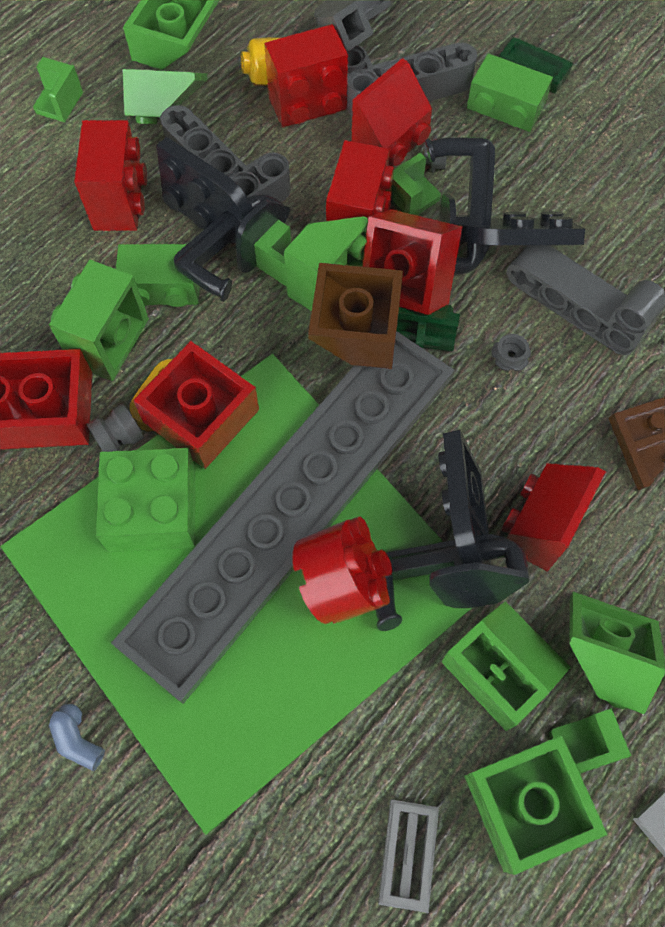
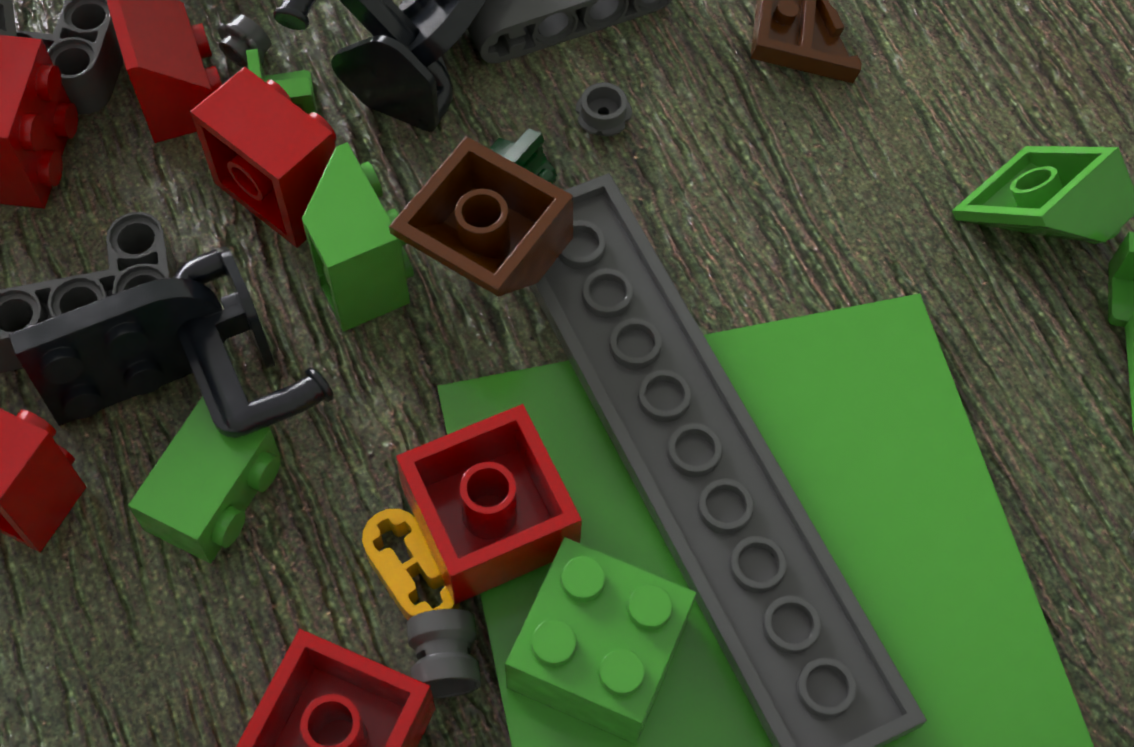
camera: 65 degrees left, 5 degrees down
bright green brick [49,259,149,382] -> none
bright green panel [254,220,291,287] -> none
red brick [292,516,392,624] -> none
red brick [362,209,462,315] -> none
black plate [376,430,530,631] -> none
bright green slope [441,601,571,731] -> none
red slope [501,463,606,572] -> none

